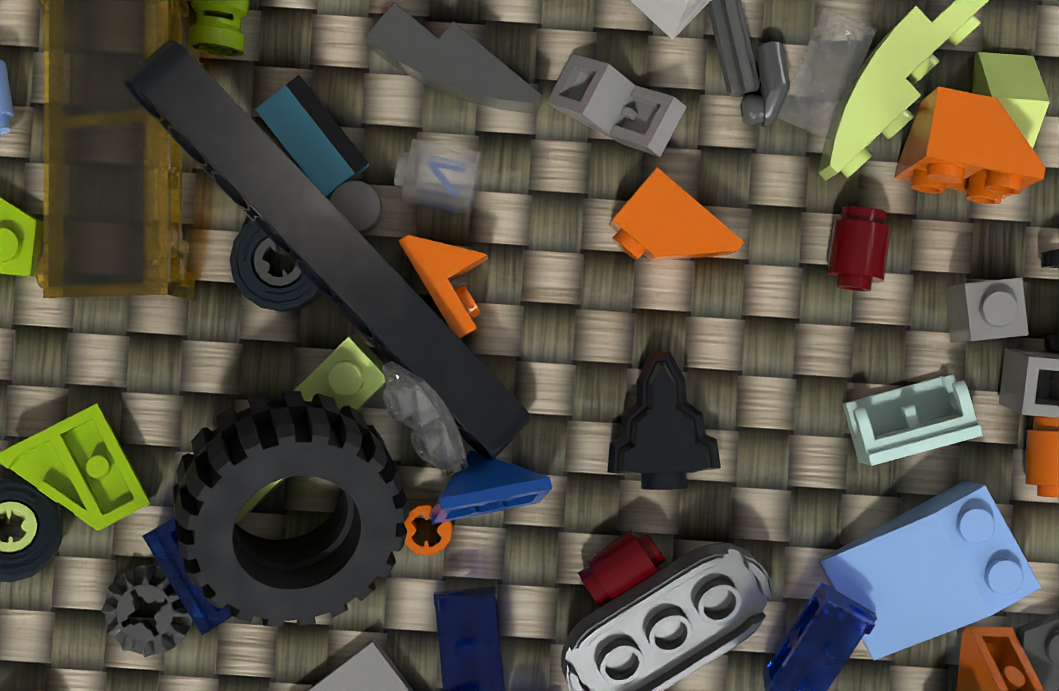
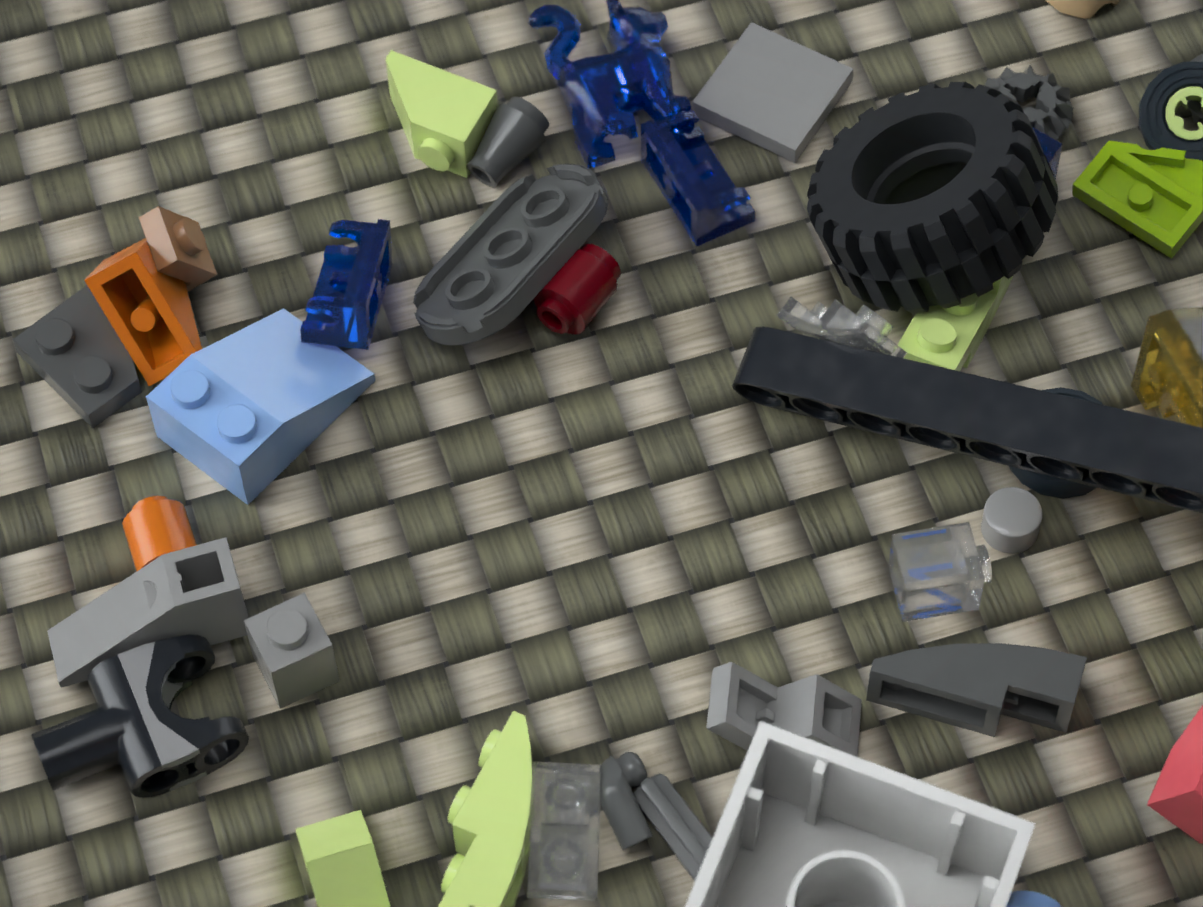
camera: 165 degrees right, 30 degrees down
medium azure tile [255,75,370,199] -> none
orange slope [398,235,488,340] -> none
orange bush [404,502,454,556] -> none
blue slope [429,450,553,524] -> none
black rock [607,352,721,490] -> none
orange slope [609,167,745,261] -> none
dark red brick [827,206,891,292] -> none
light aqua hinge [842,374,983,466] -> none
orange slope [894,87,1046,204] -> none

